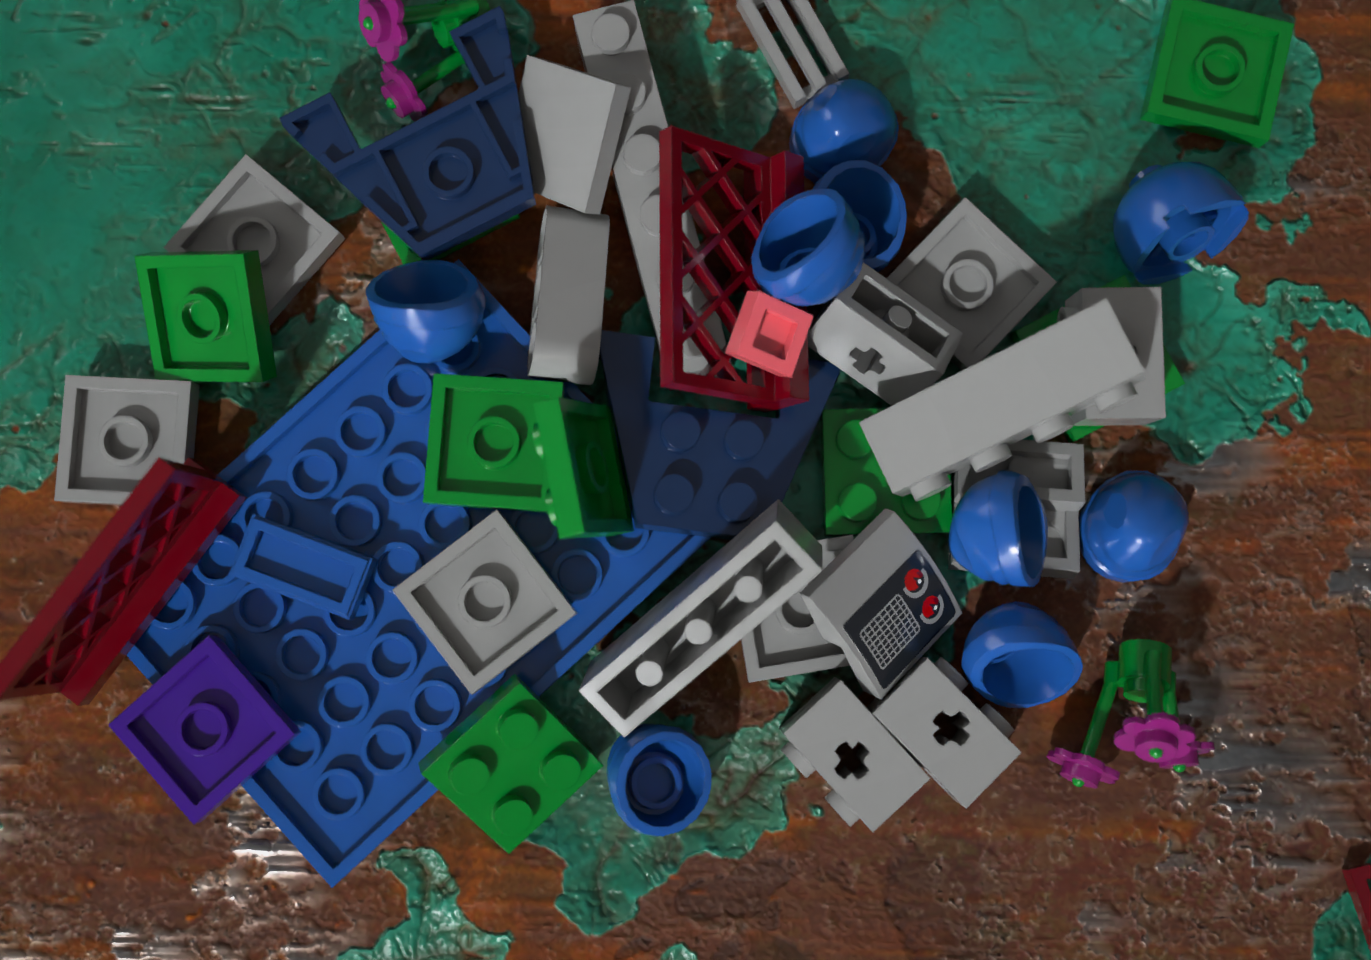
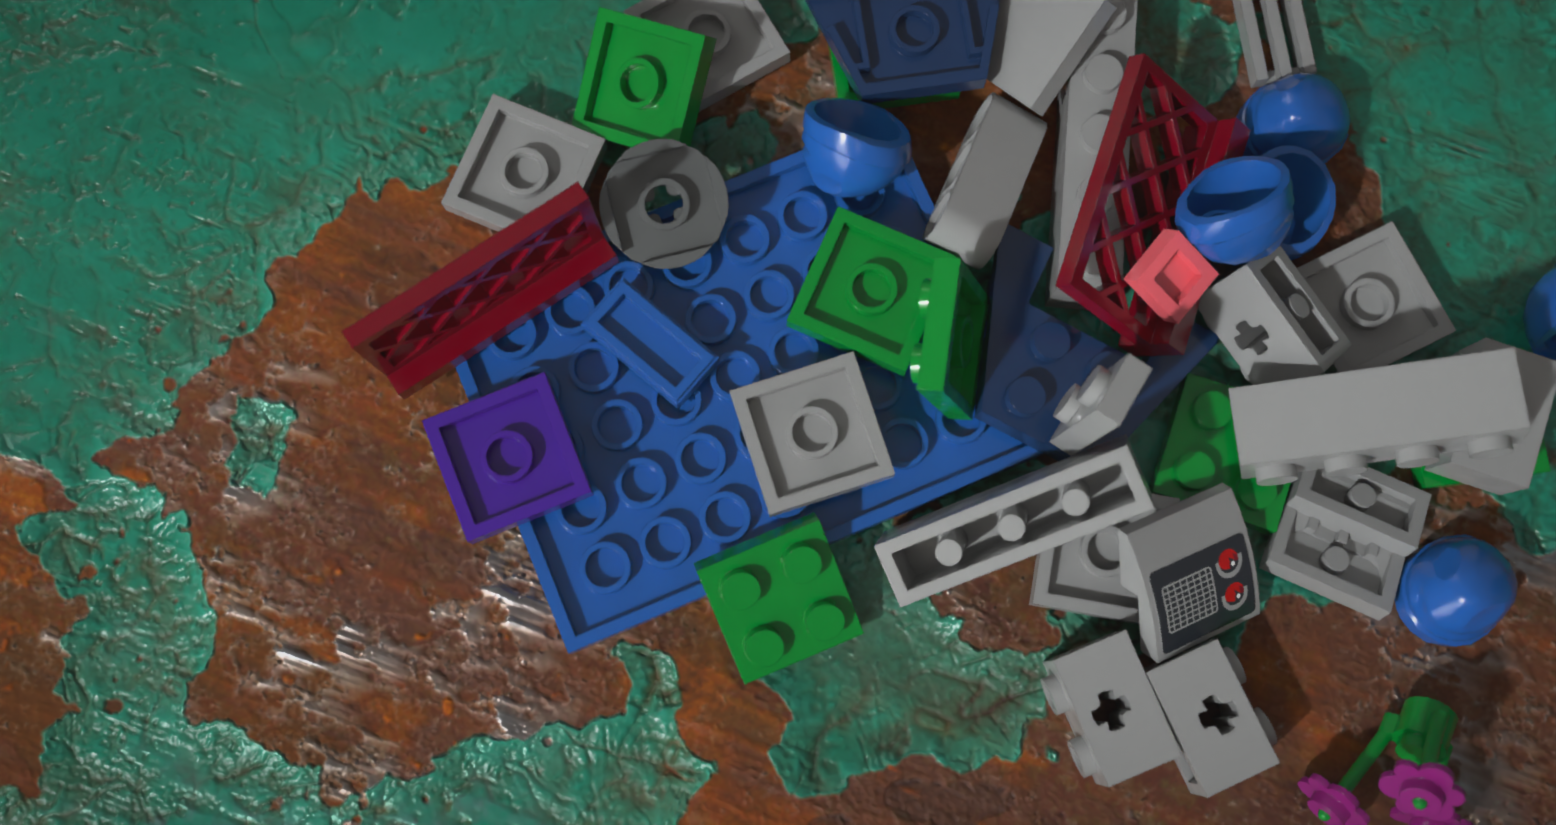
camera: 20 degrees right, 5 degrees down
blue hat [607,724,712,837] -> none
blue hat [949,470,1048,587] -> none
blue hat [961,601,1083,708] -> none
none -> dark grey plate [599,139,729,269]
none -> light grey plate [1049,353,1152,456]

